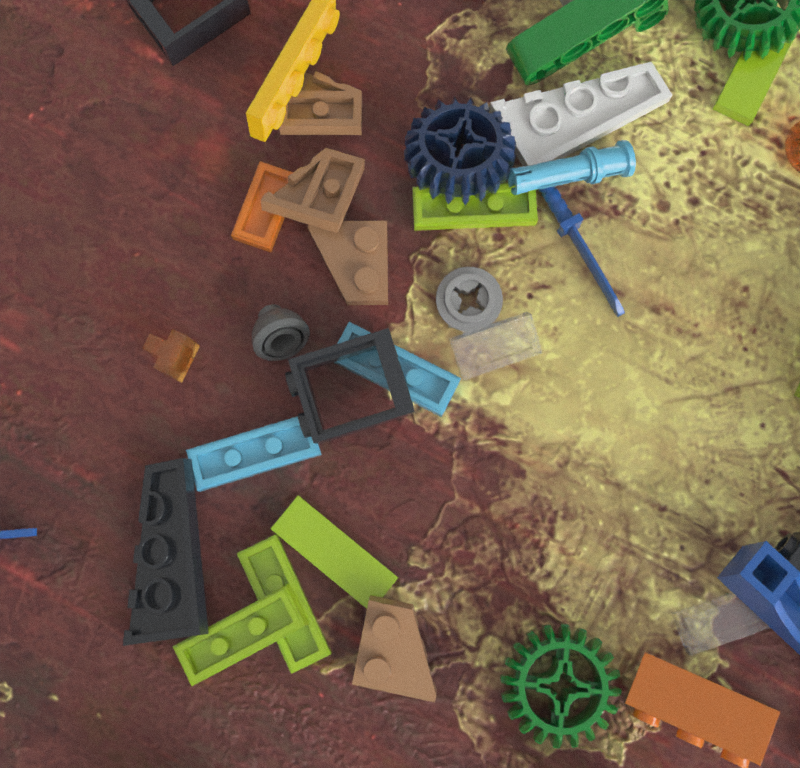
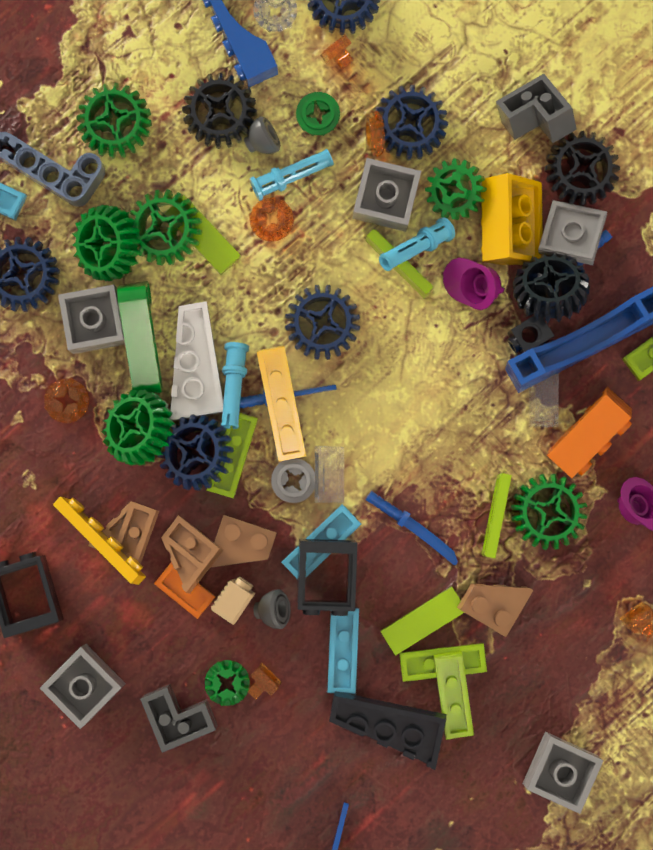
camera: 75 degrees left, 5 degrees up
none -> light grey brick [40,644,126,729]
none -> green gear [101,390,175,466]
none -> dark grey brick [140,684,218,753]
none -> green gear [205,660,250,706]
none -> tan brick [211,576,255,625]
none -> yellow plate [257,345,306,461]
none -> dark blue gear [285,285,360,360]
none -> blue sword [365,491,458,565]
none -> lime tile [482,473,512,558]

